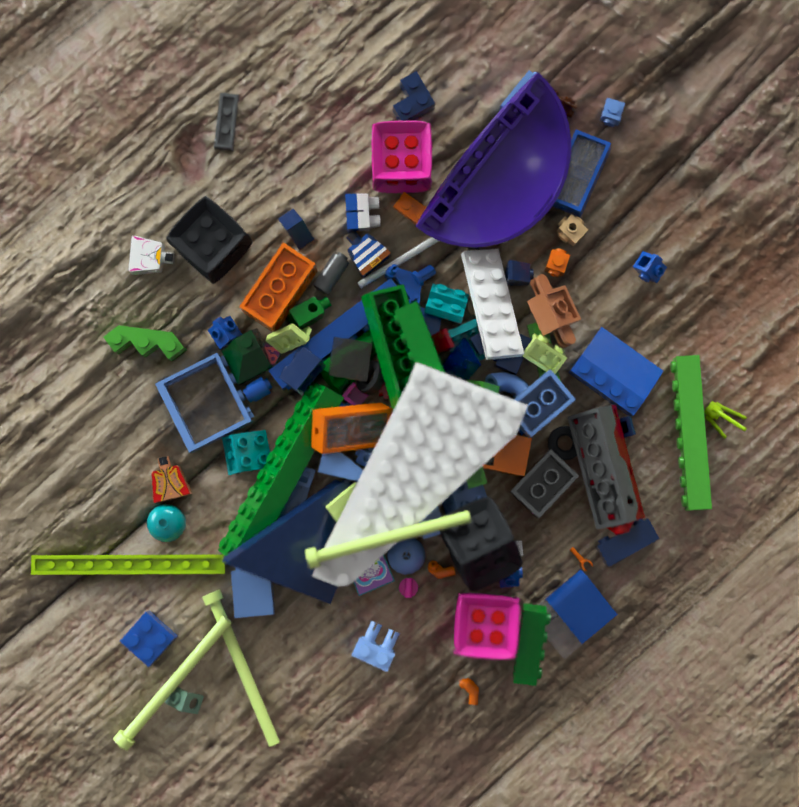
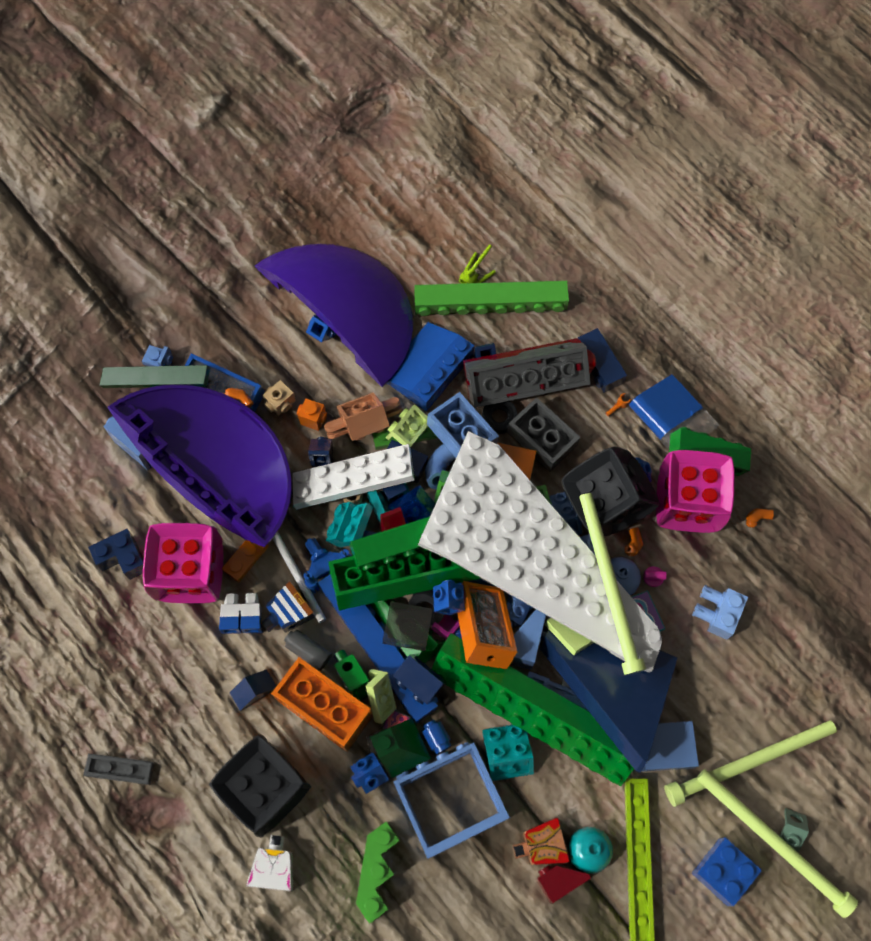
camera: 90 degrees left, 15 degrees down
none -> tile [100,365,210,388]
none -> orange arm [224,388,254,408]
none -> dark purple brick [255,244,413,387]
none -> blue brick [433,580,465,615]
none -> dark red slope [535,865,591,904]

